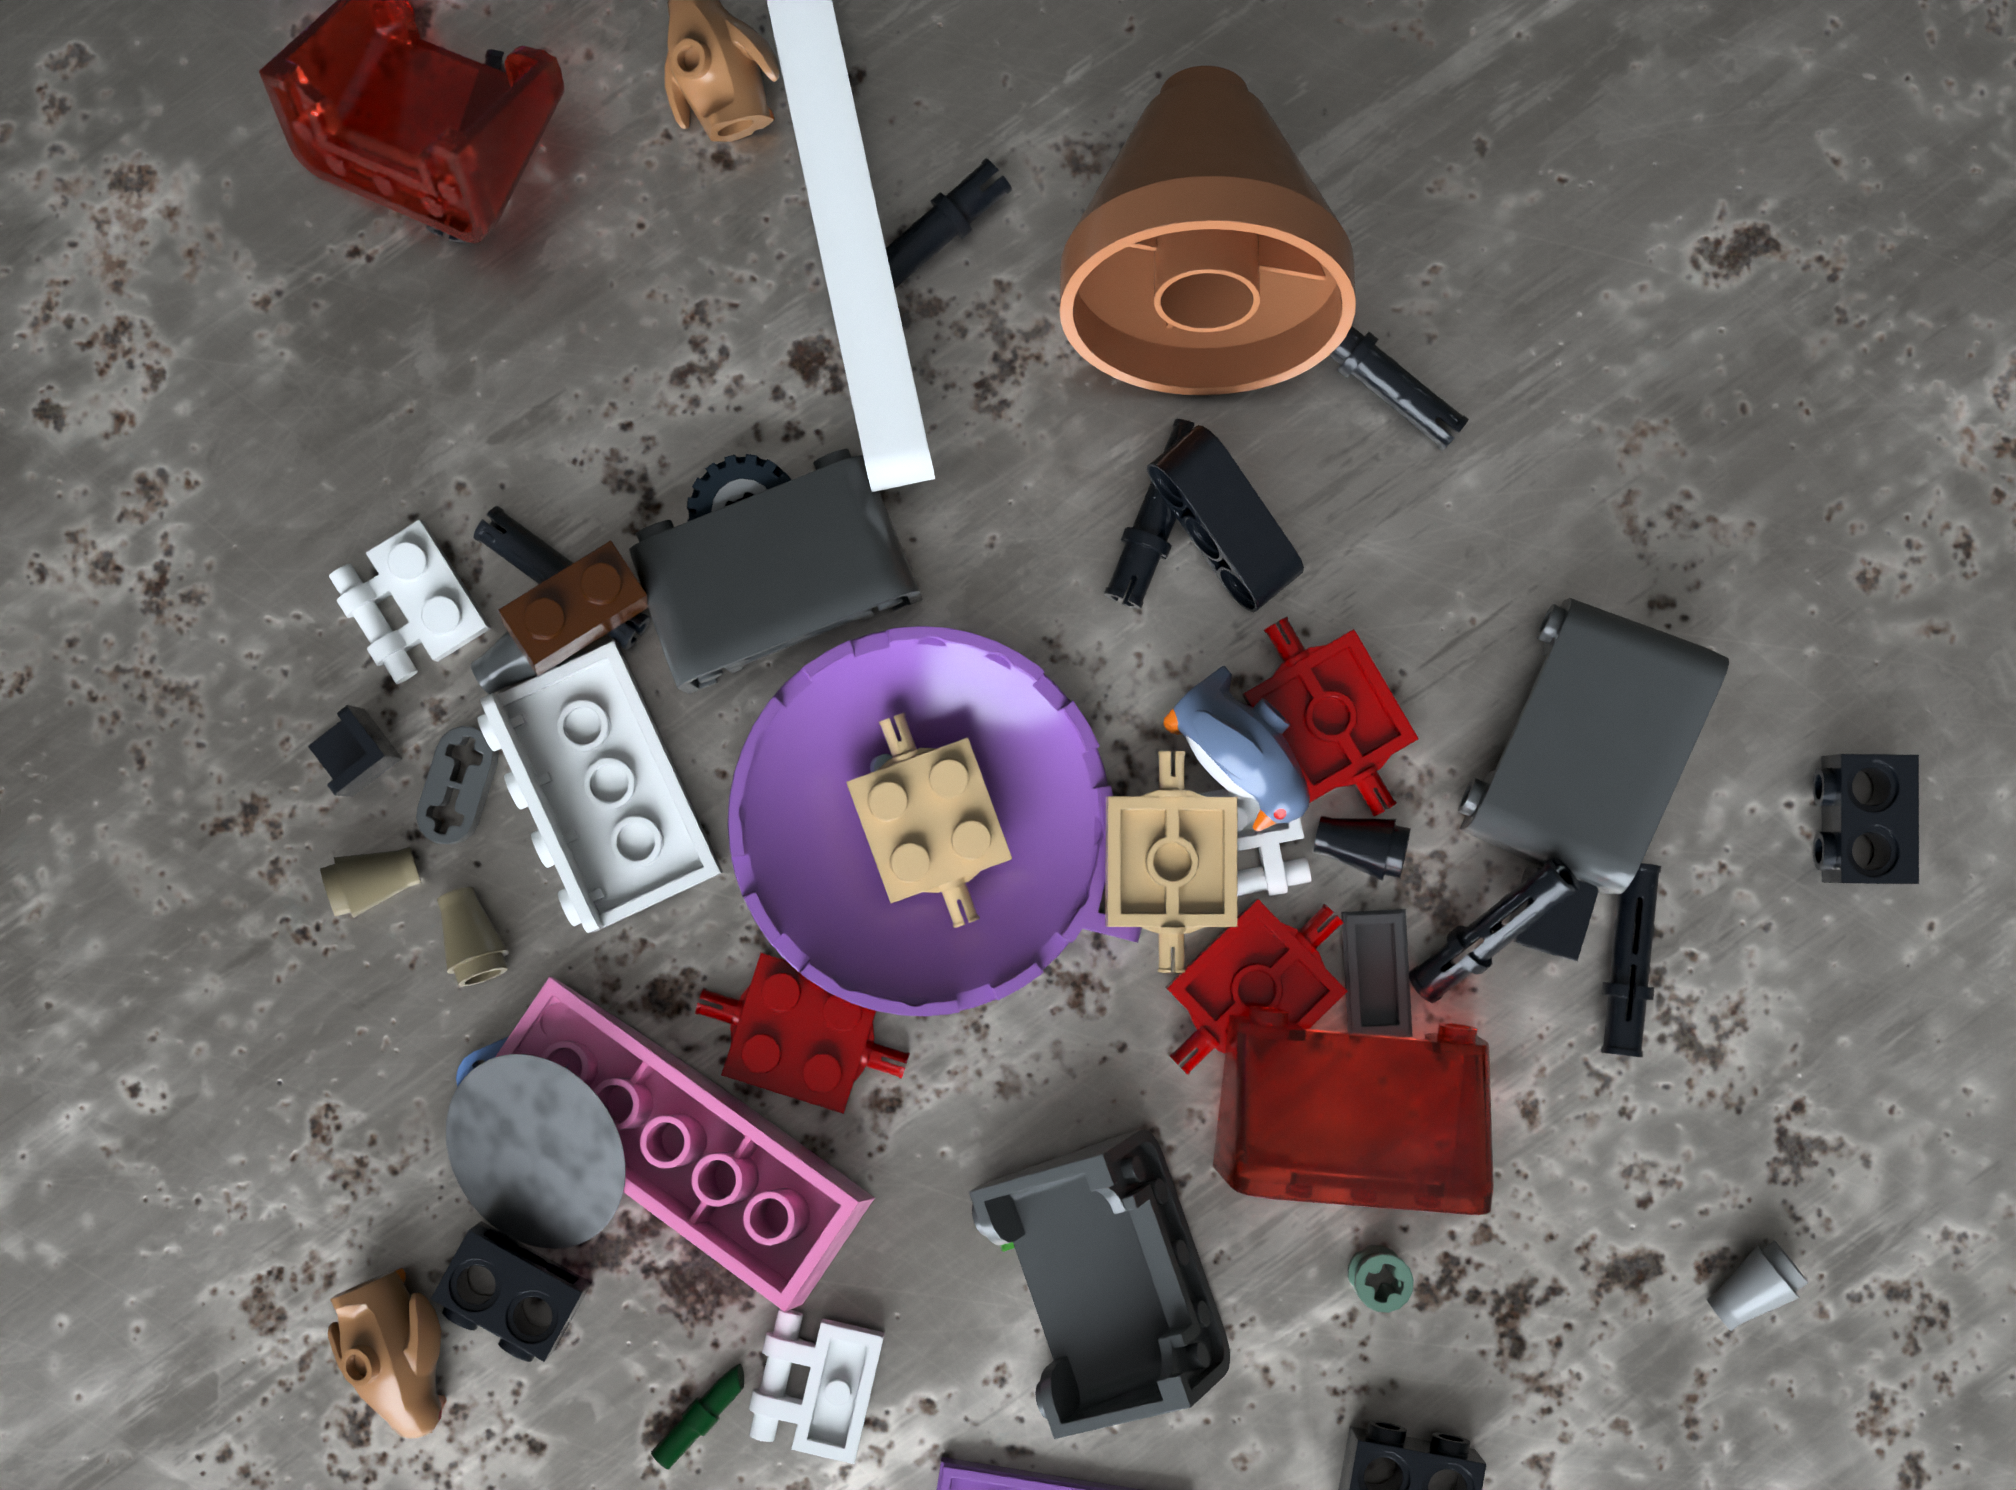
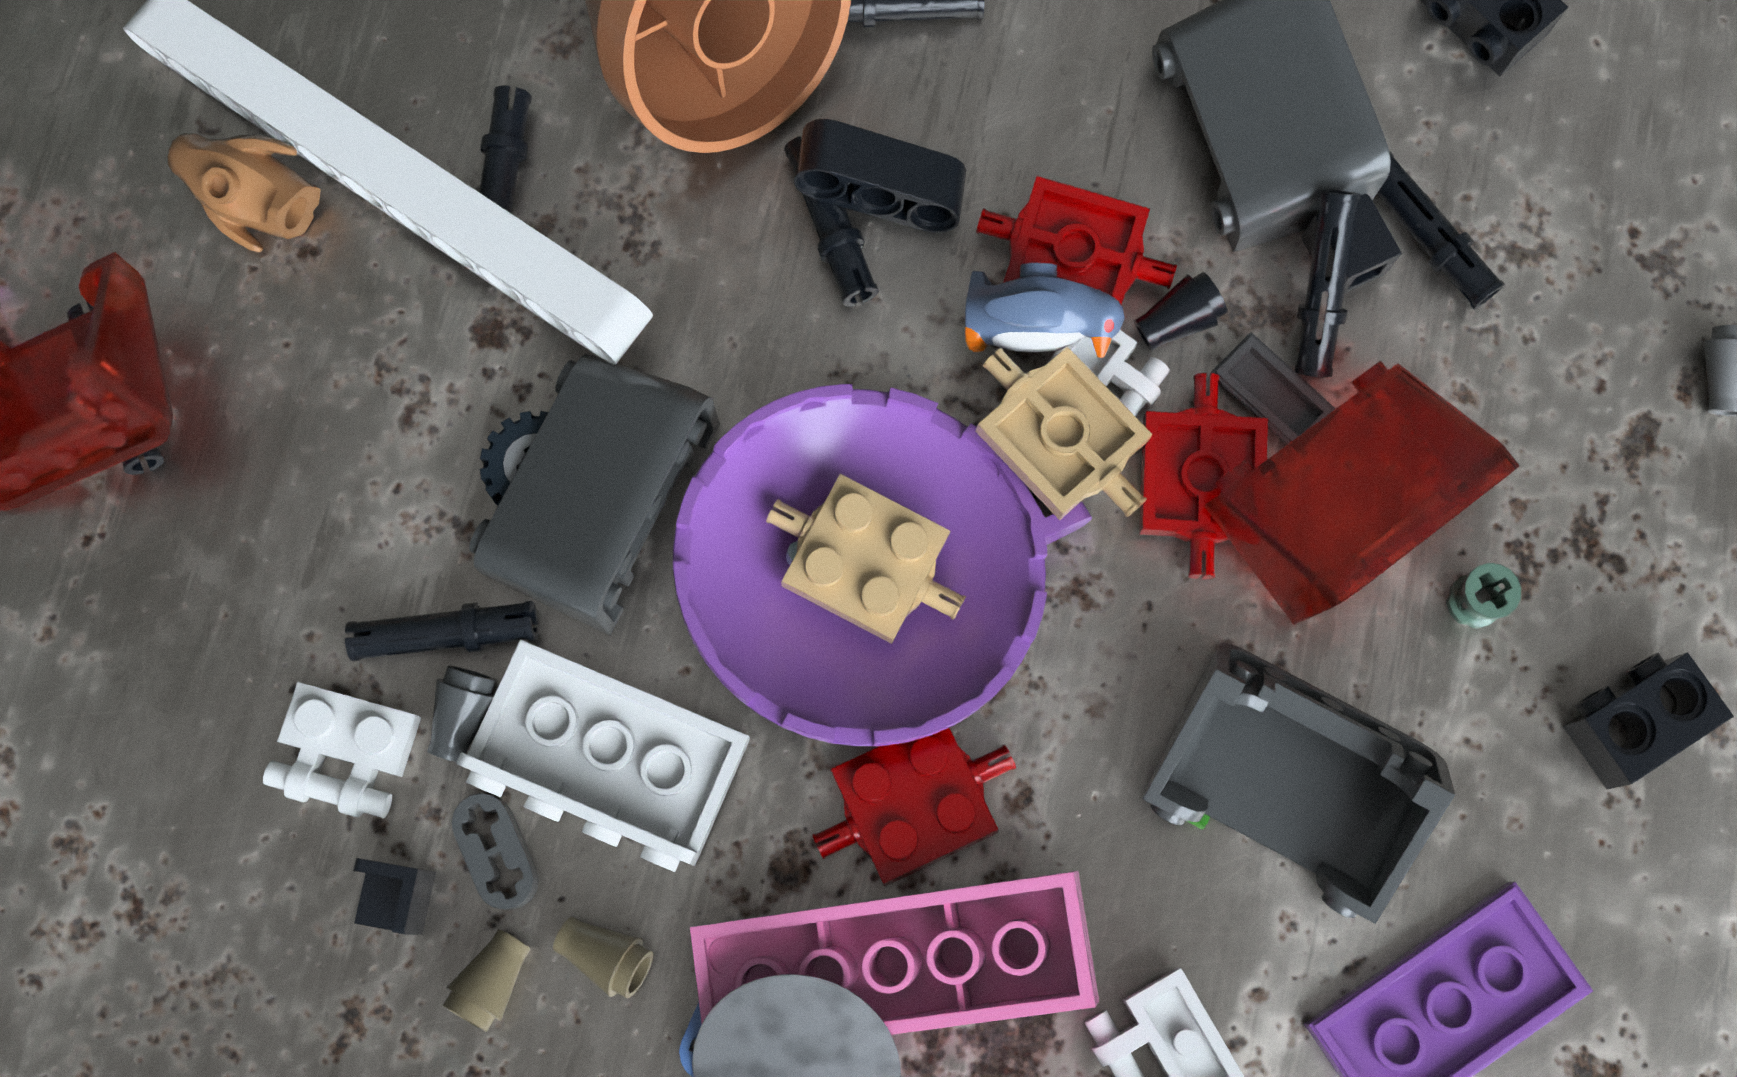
camera: 40 degrees left, 10 degrees down
reddish brown brick [498,540,647,676] -> none

